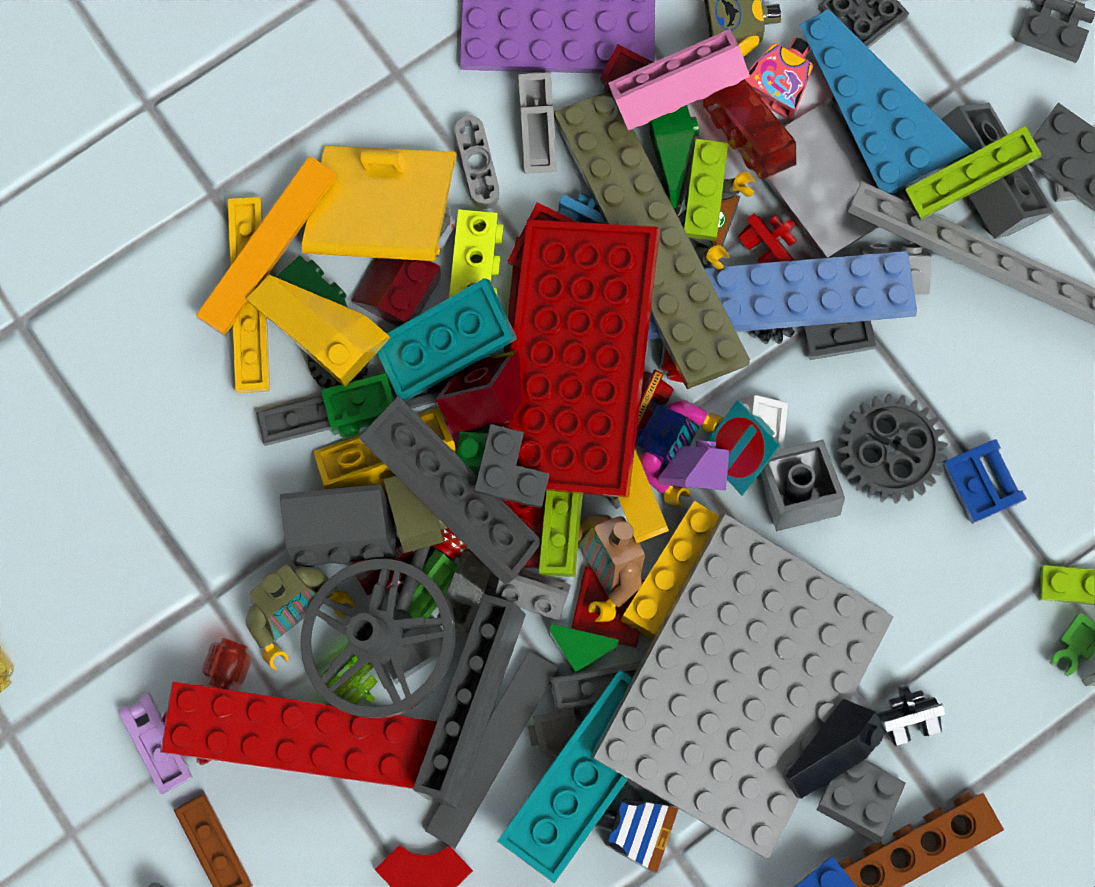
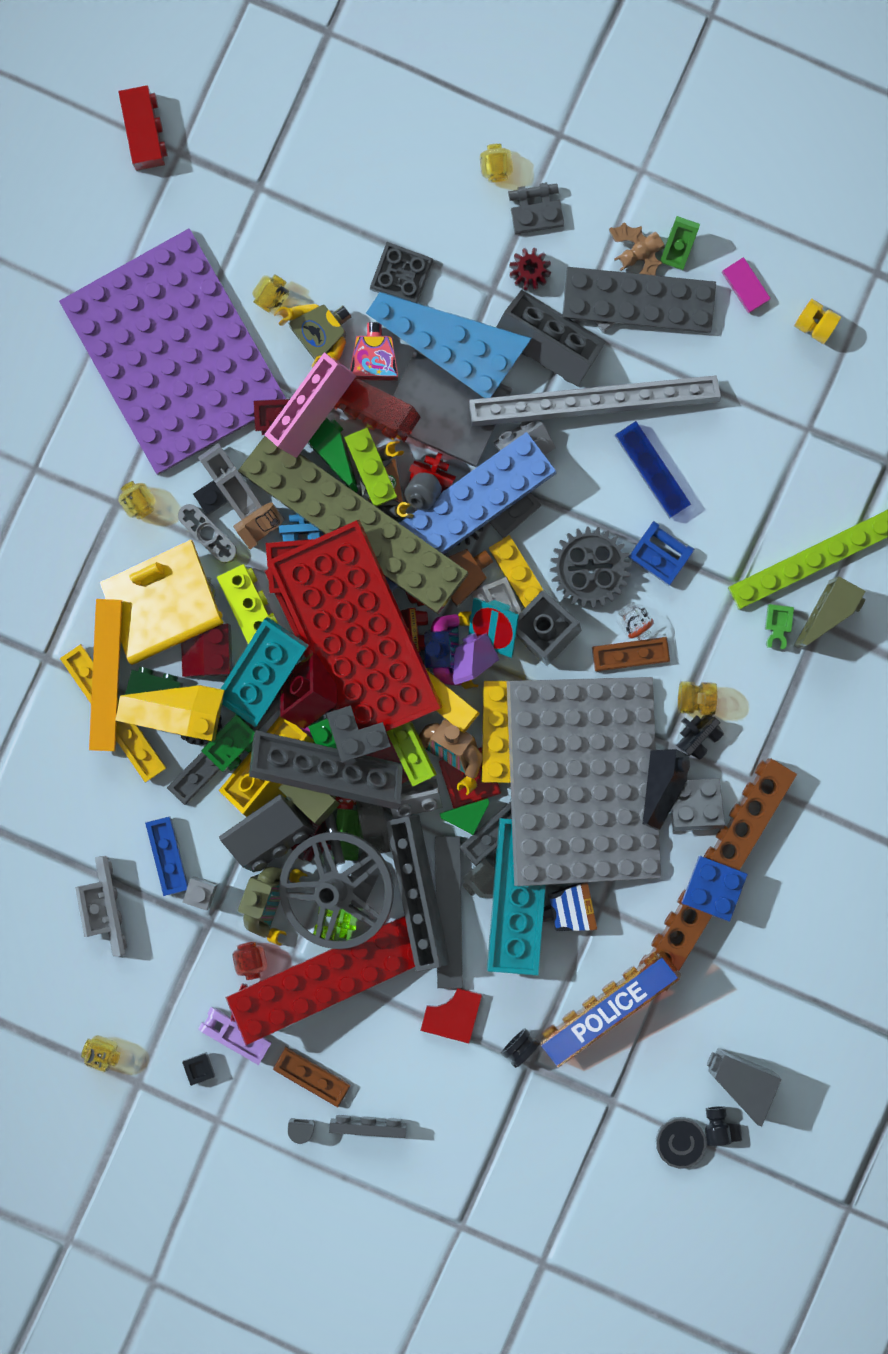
camera: 35 degrees left, 10 degrees up
lime plate [905,125,1042,220] -> none
none -> light grey bracket [75,856,127,956]
none -> clear yellow head [118,481,156,520]
none -> blue plate [145,816,188,896]
none -> light grey brick [182,877,218,911]
none -> black plate [182,1052,215,1086]
none -> black plate [193,480,228,516]
none -> medium nougat leg [233,502,284,549]
none -> dark grey head [405,473,442,510]
none -> dark orange torso [448,549,493,607]
none -> yellow plate [488,535,543,608]
none -> dark red gear [509,248,551,291]
none -> dark orange tile [592,637,670,672]
none -> clear blue plate [615,421,691,519]
none -> clear head [616,602,654,641]
none -> clear yellow wheel [678,681,717,715]

